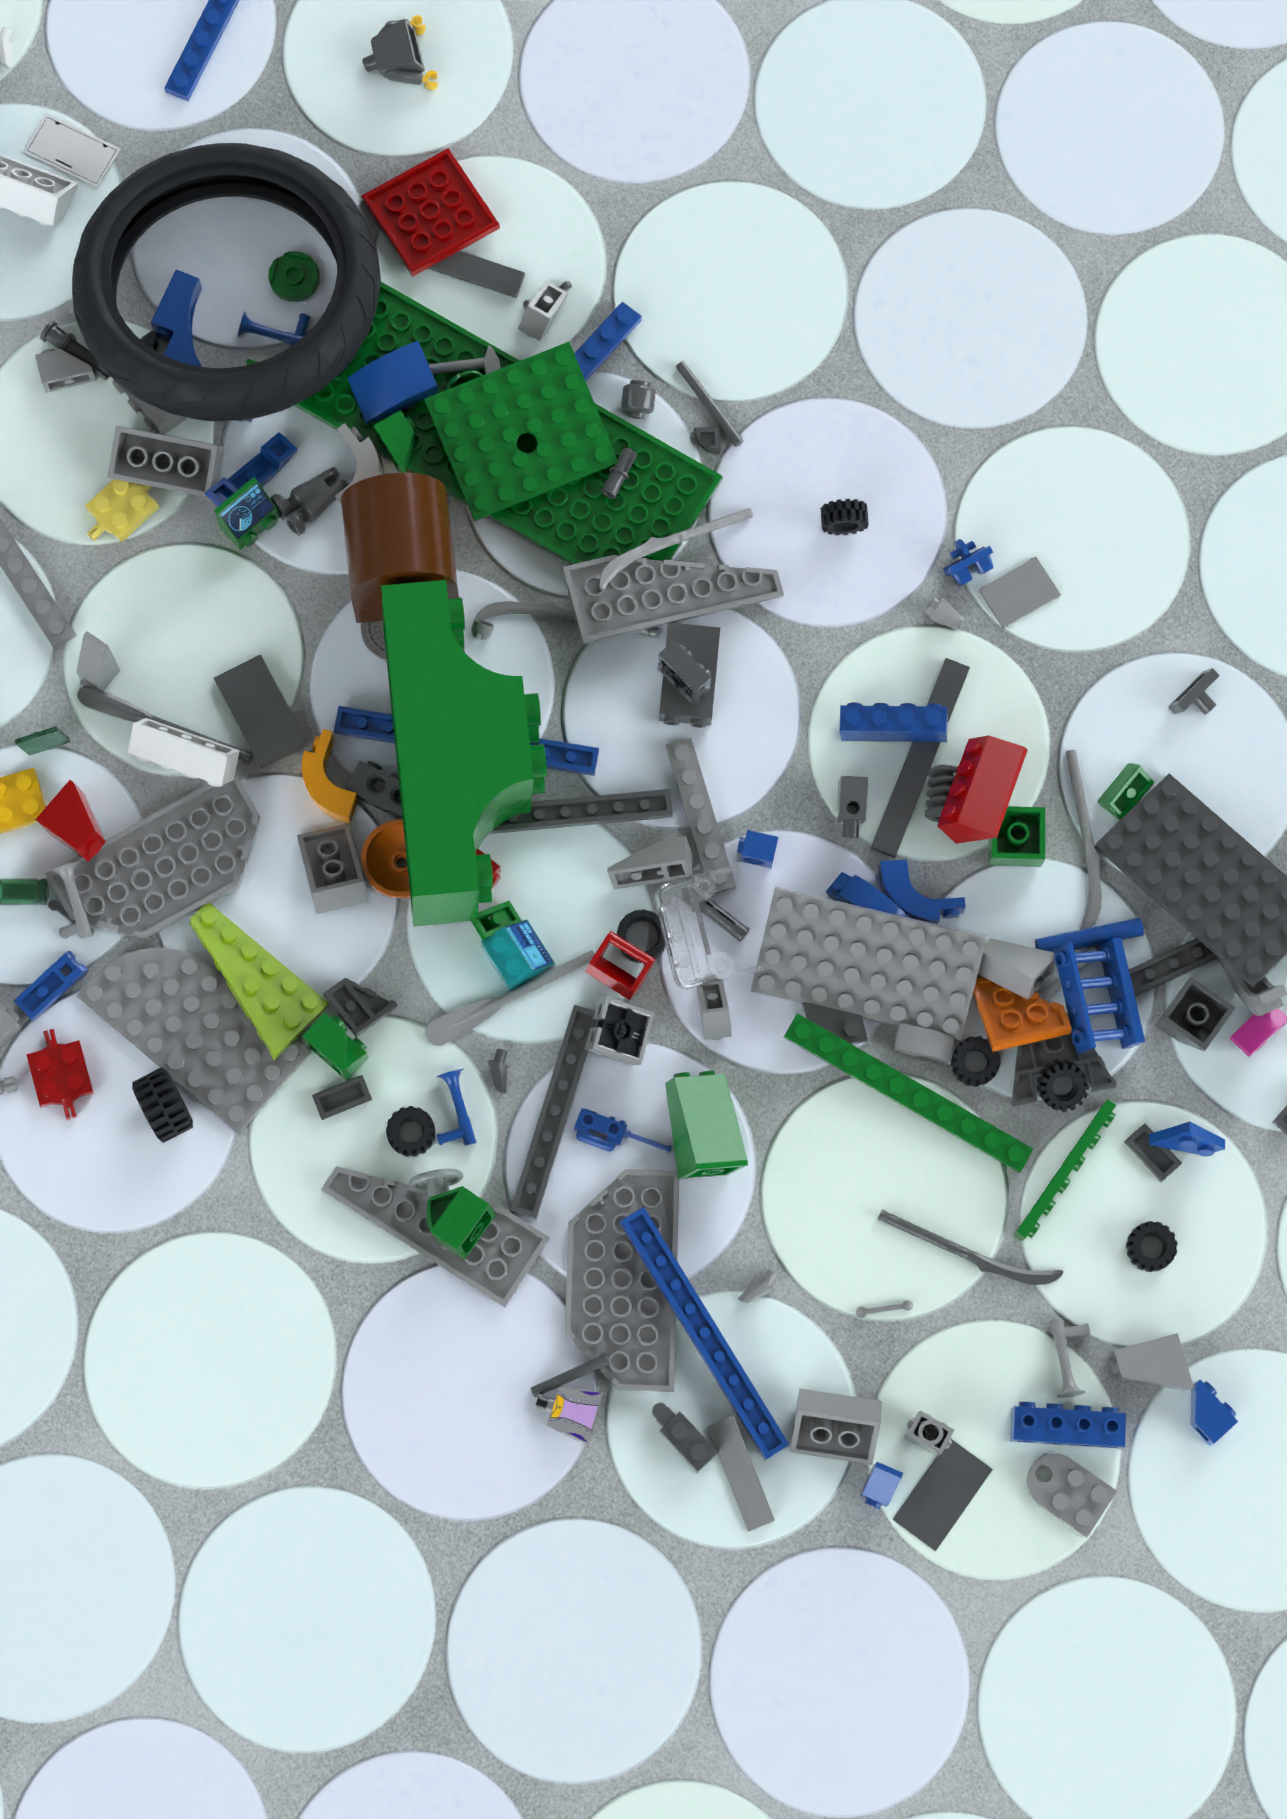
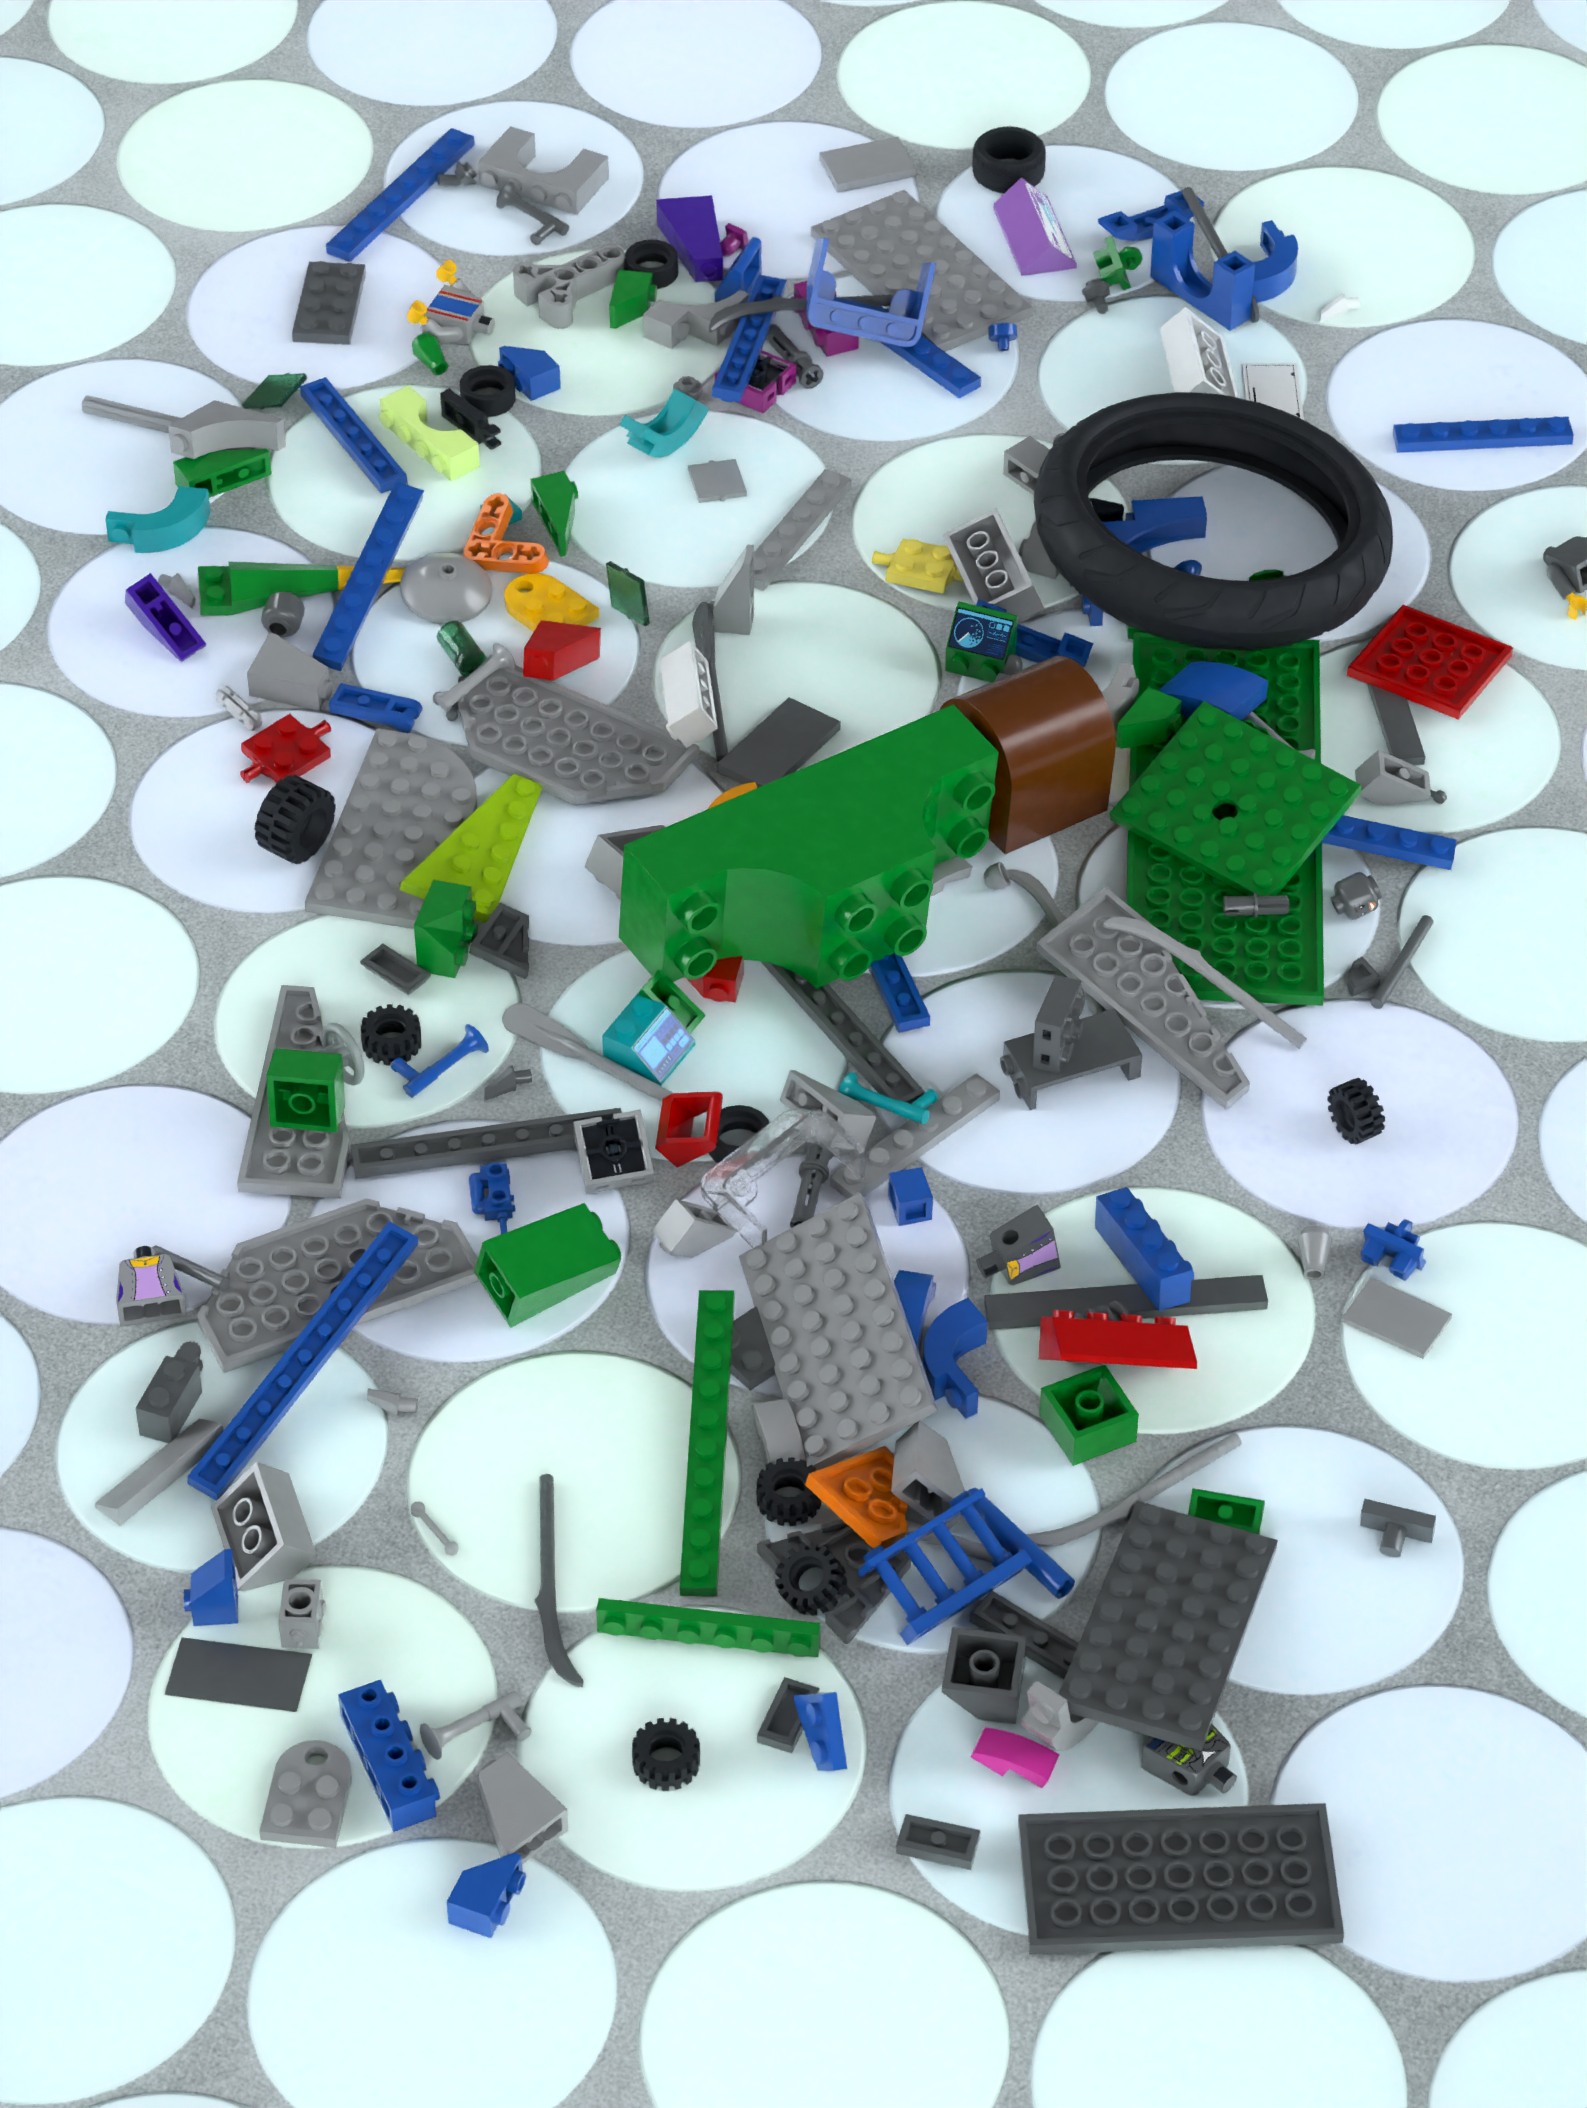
camera: 65 degrees right, 30 degrees down
none -> teal piece [838,1072,938,1125]

